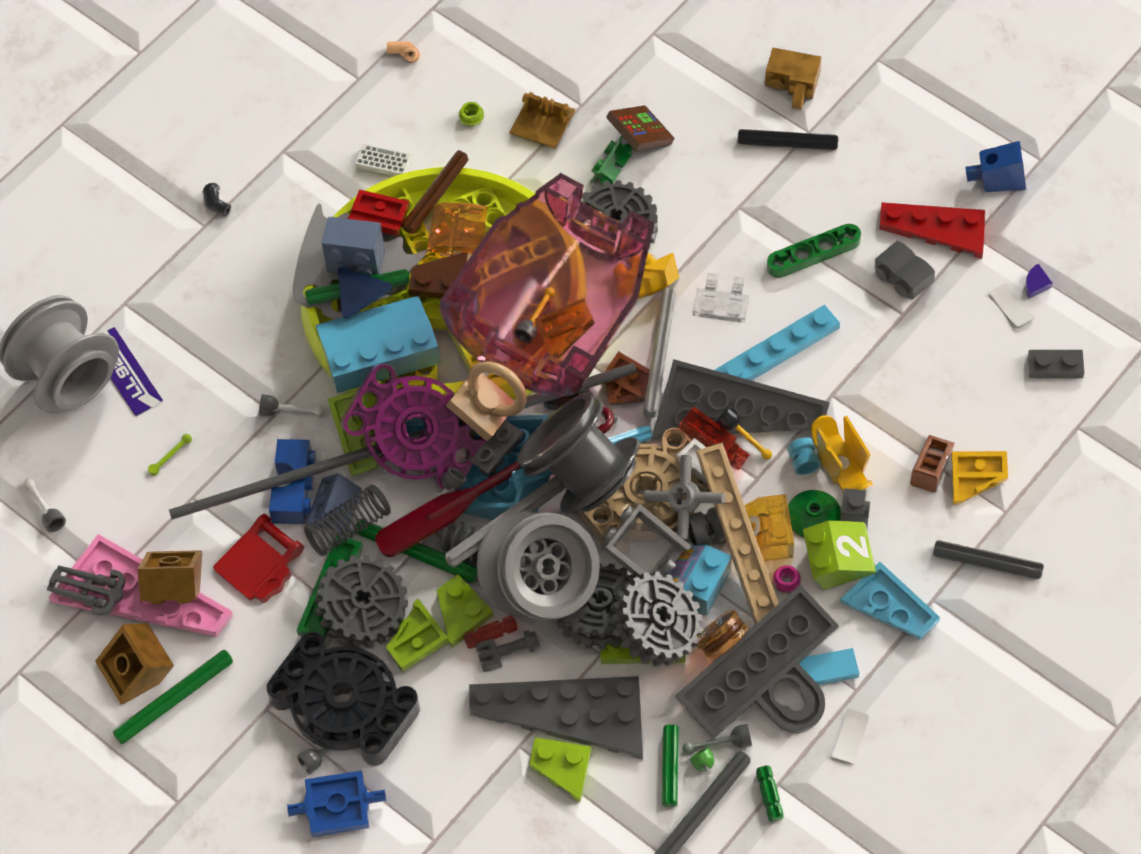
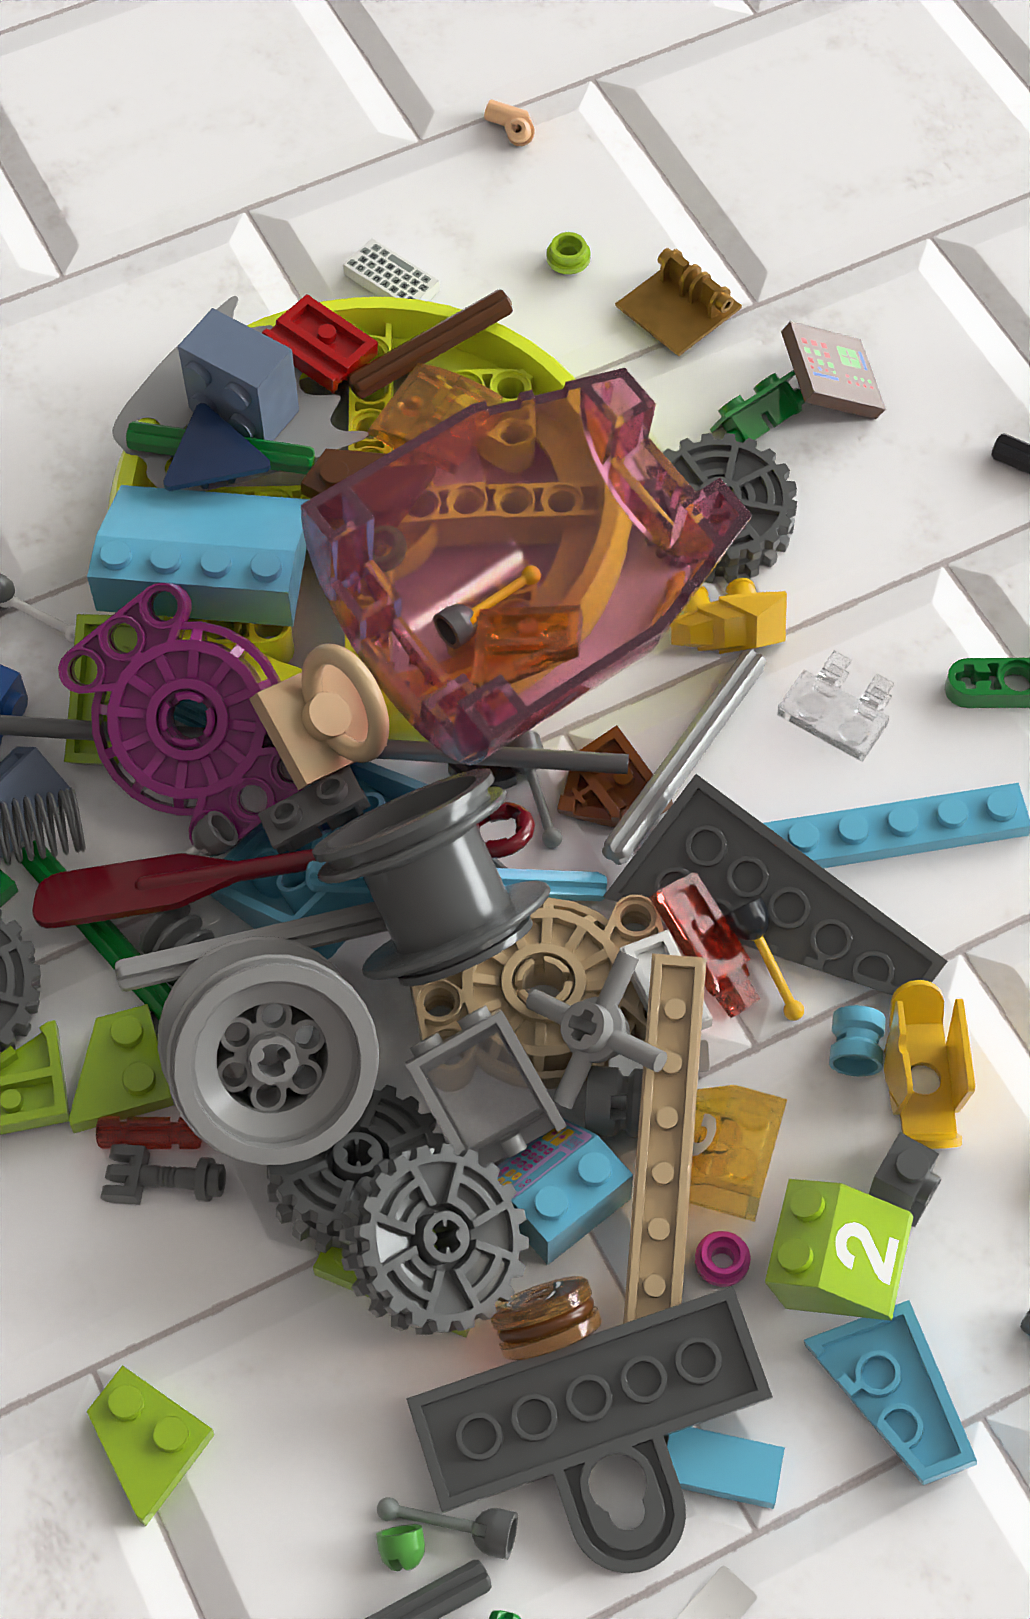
camera: 20 degrees right, 0 degrees up
black arm [202,183,231,216] -> none
dark grey wing [469,676,643,759] -> none
green axle [662,724,679,807] -> none
green dish [786,490,841,538] -> none

